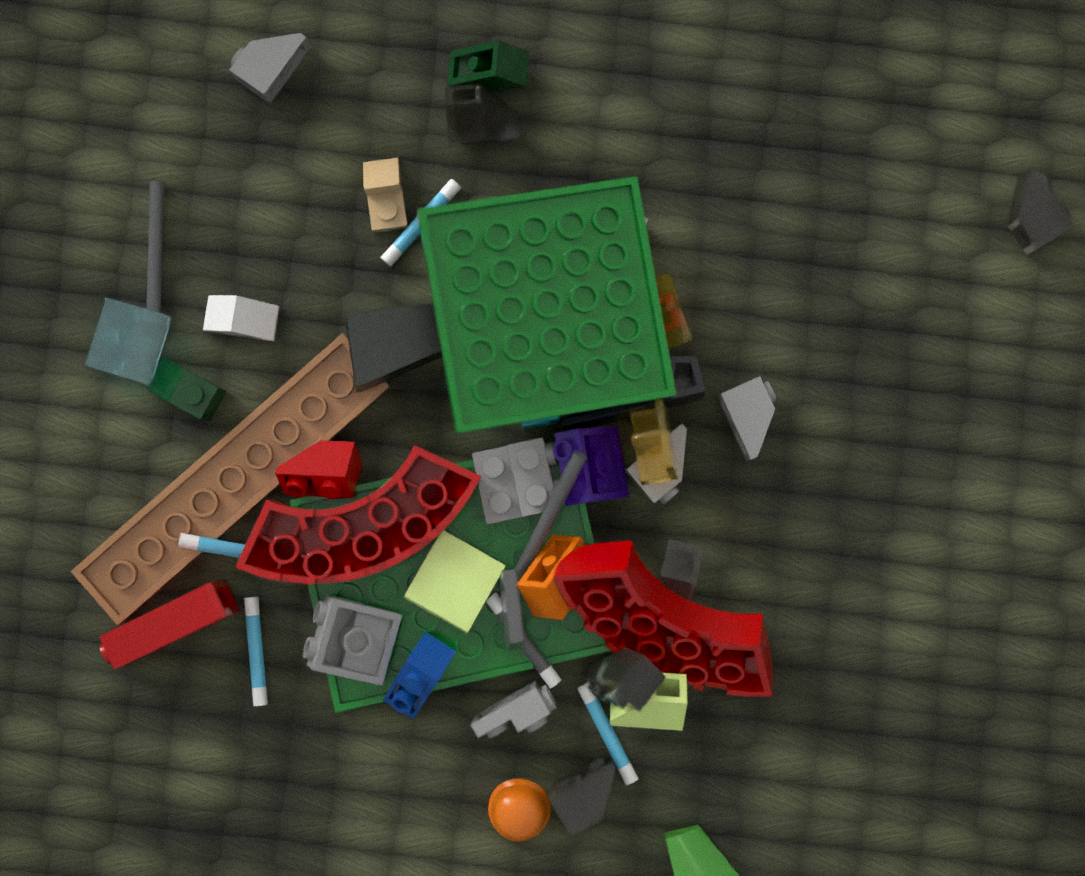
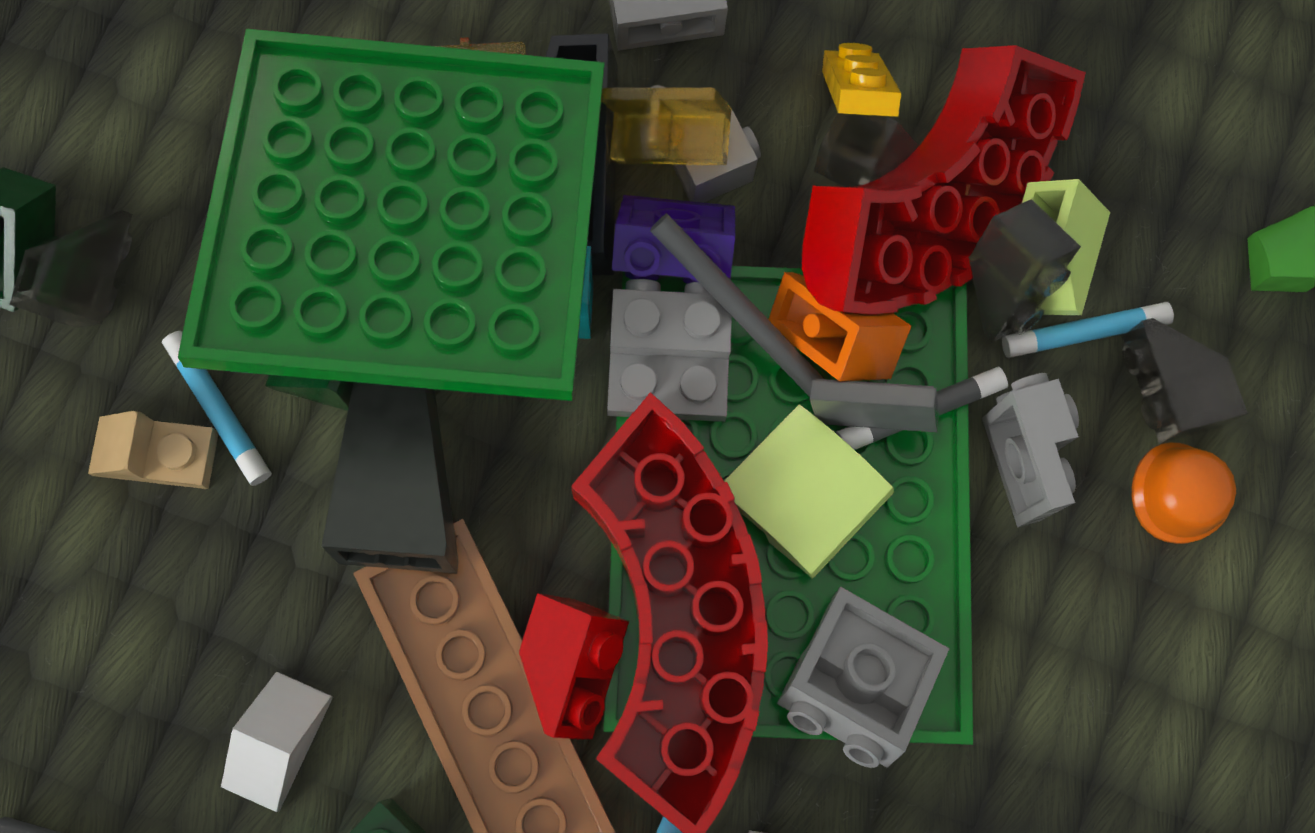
camera: 80 degrees left, 10 degrees down
blue slope [383,632,457,720] -> none
none -> yellow plate [822,43,901,117]

